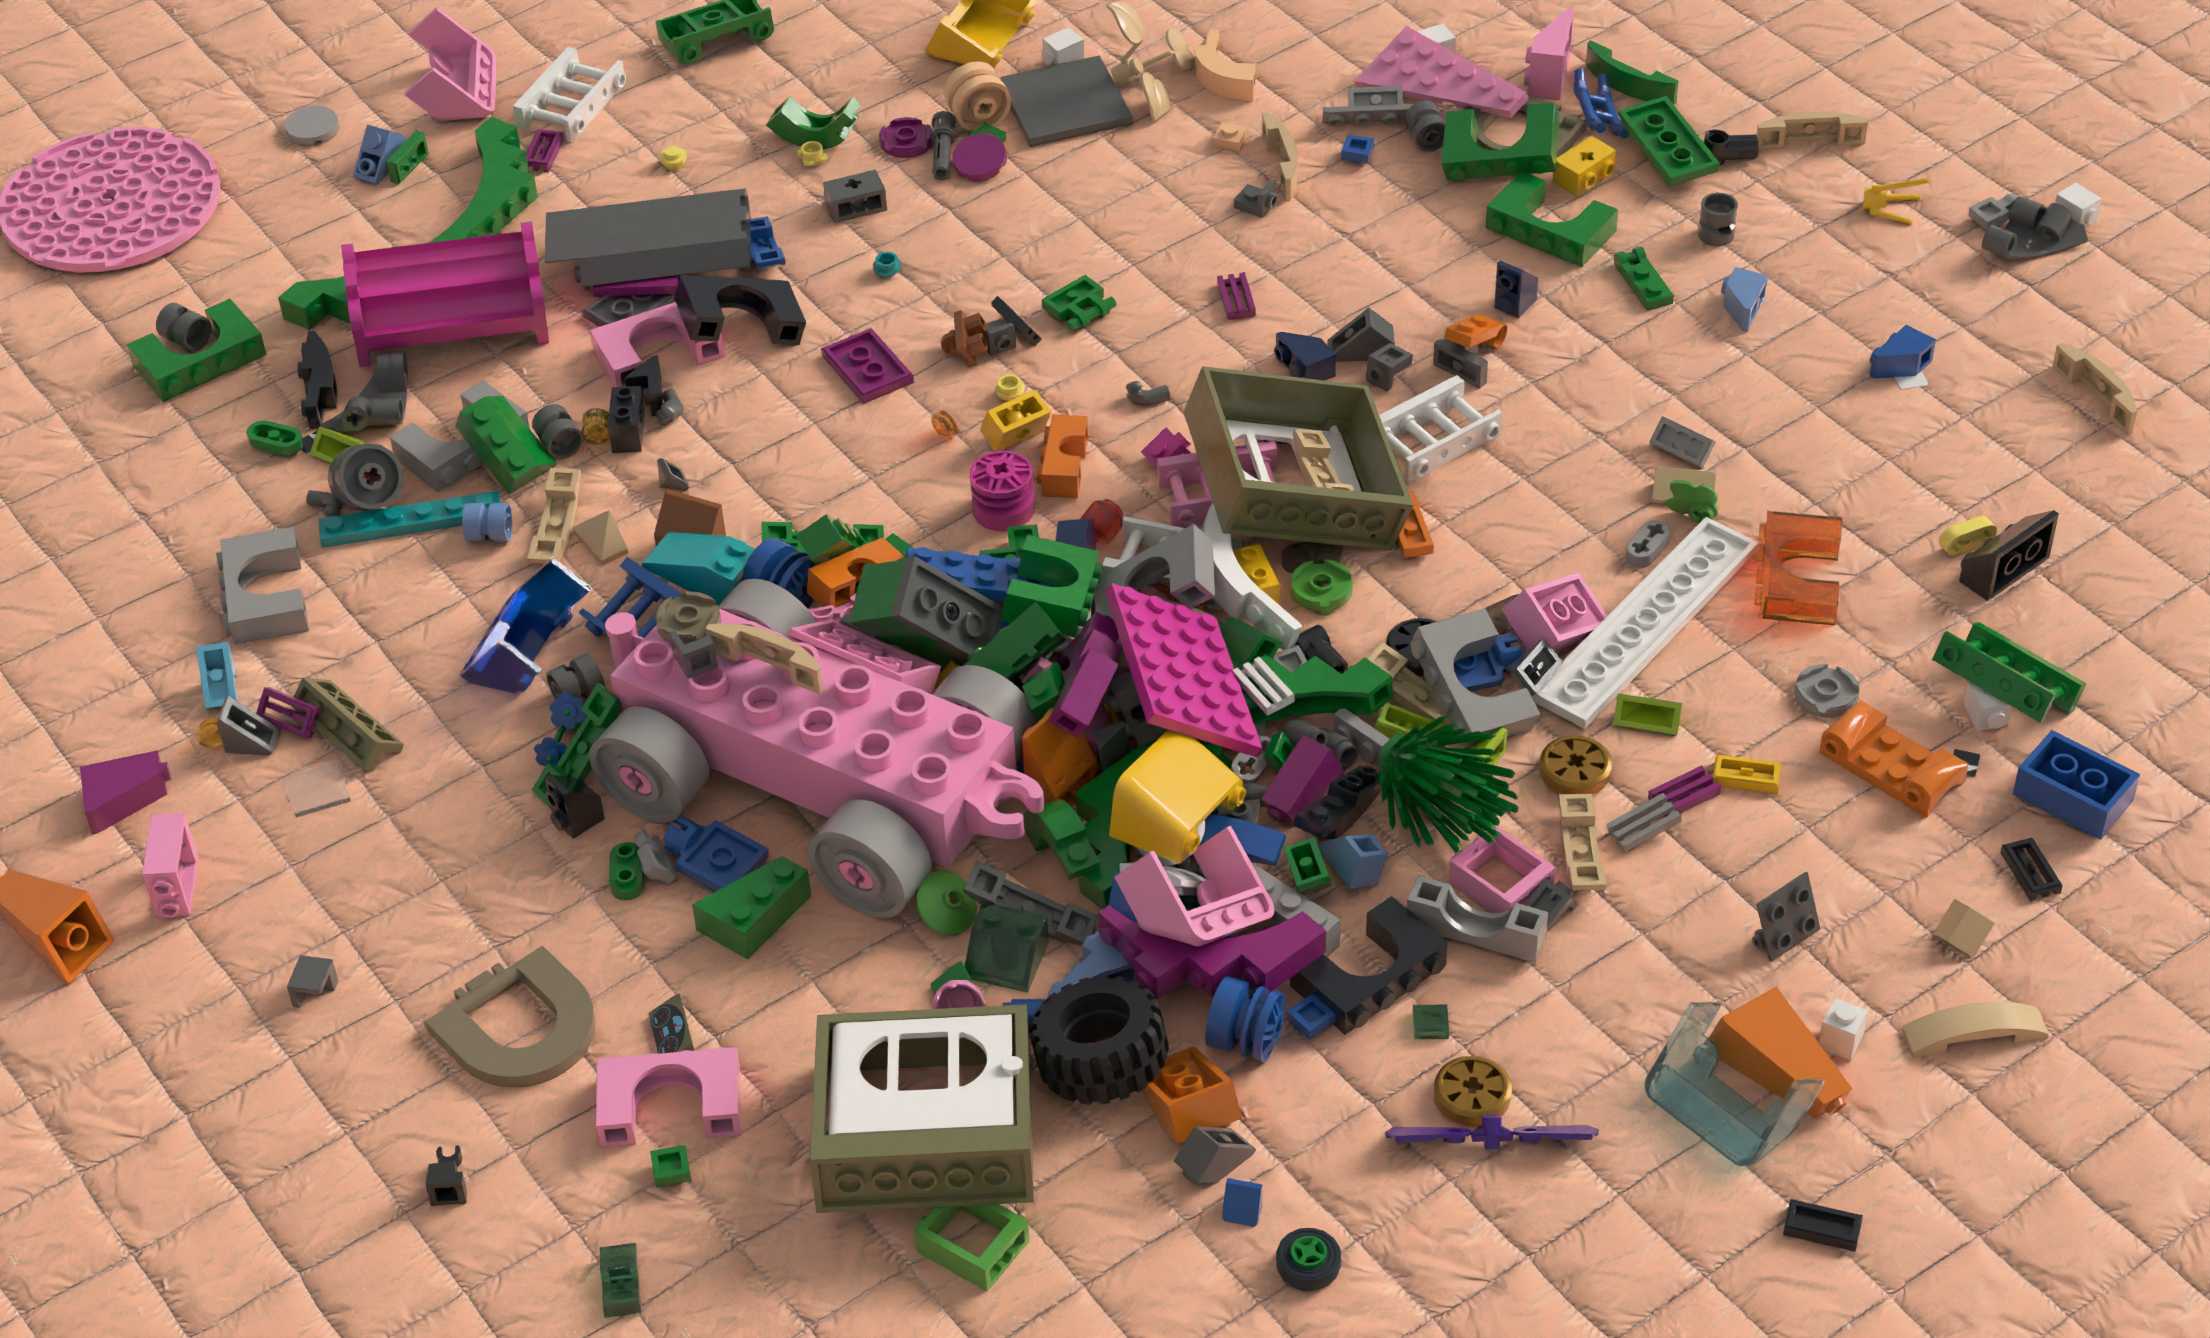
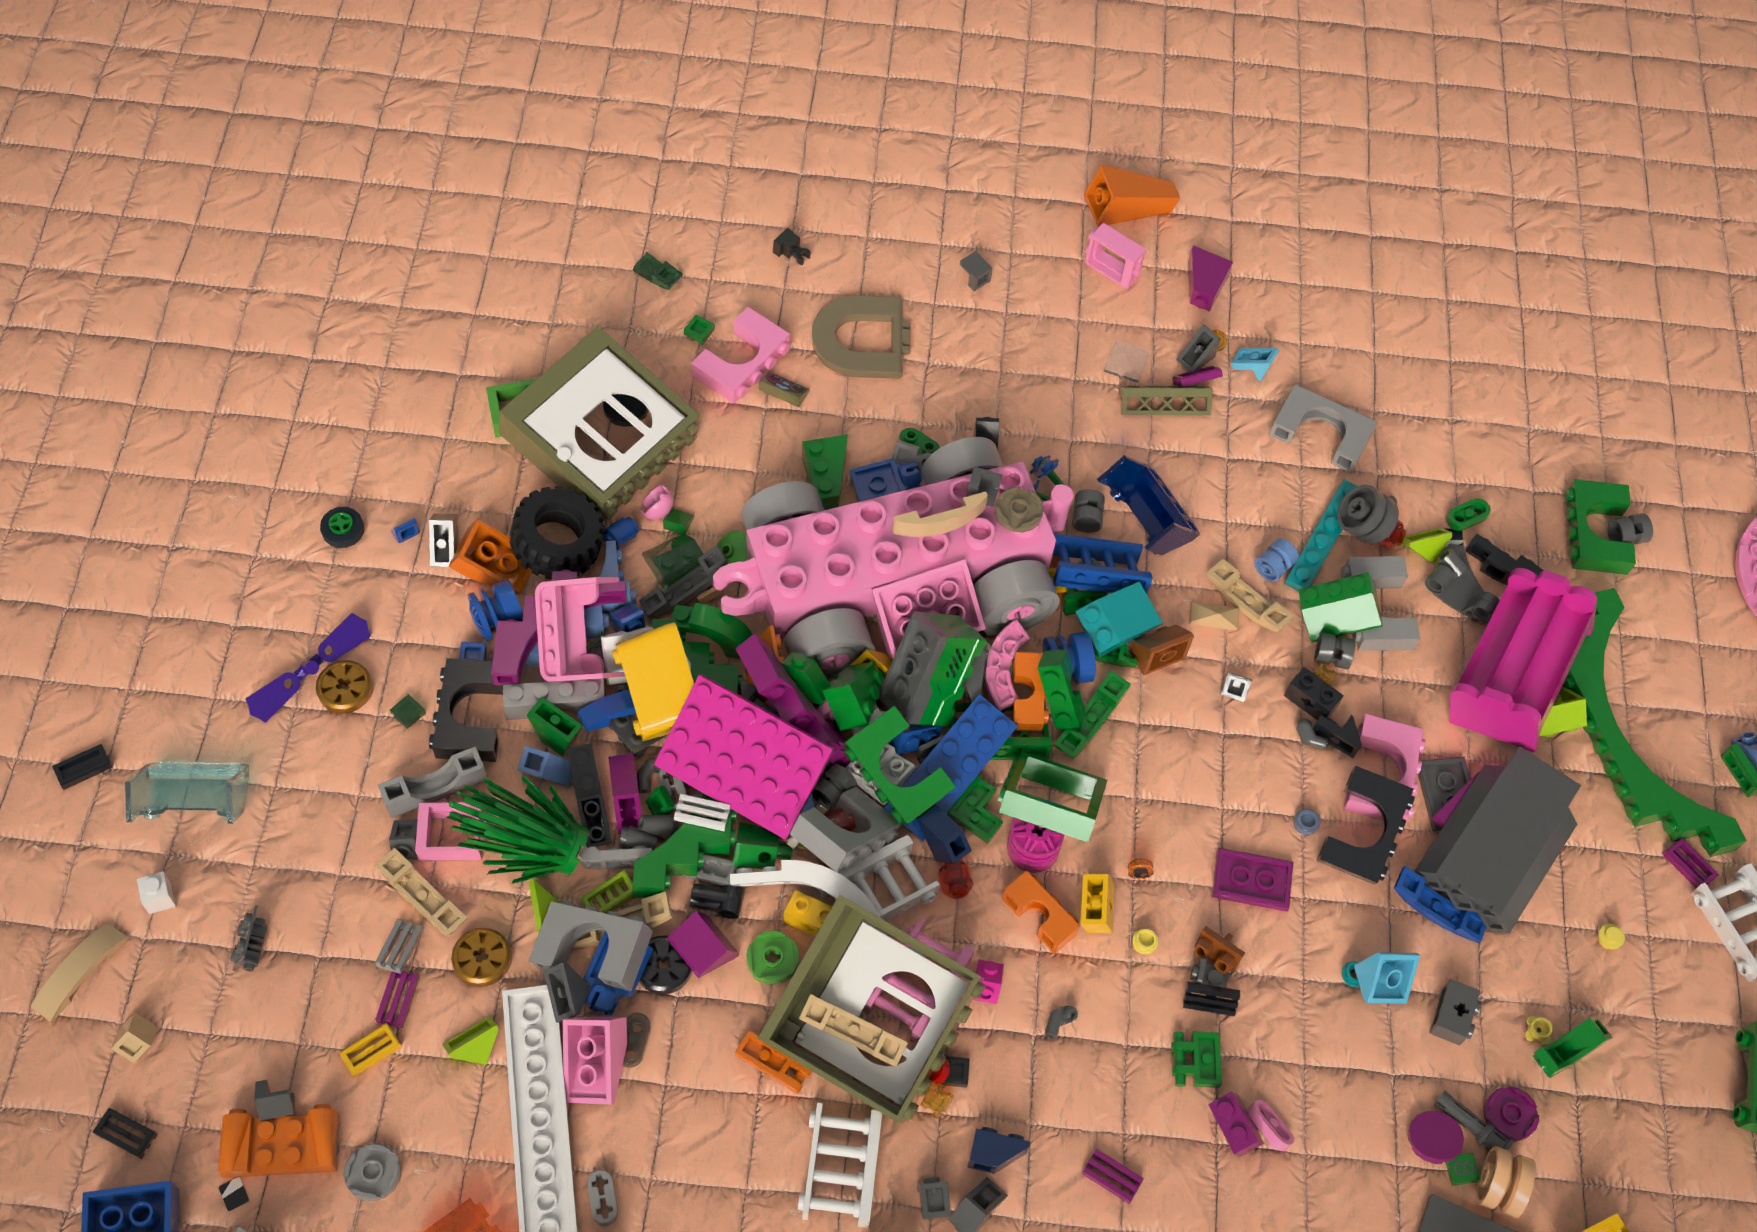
camera: 125 degrees right, 15 degrees up
green slope [532,683,620,808] -> none
orange slope [1703,986,1853,1118] -> none
none -> dark grey panel [254,1080,295,1121]
none -> magenta slope [667,911,739,979]
none -> window [998,751,1108,842]
none -> magenta brick [1208,1092,1264,1156]
none -> bright pink plate [1248,1100,1294,1151]
none -> sand blue tile [1294,809,1320,835]
none -> medium azure slope [1354,952,1420,1004]

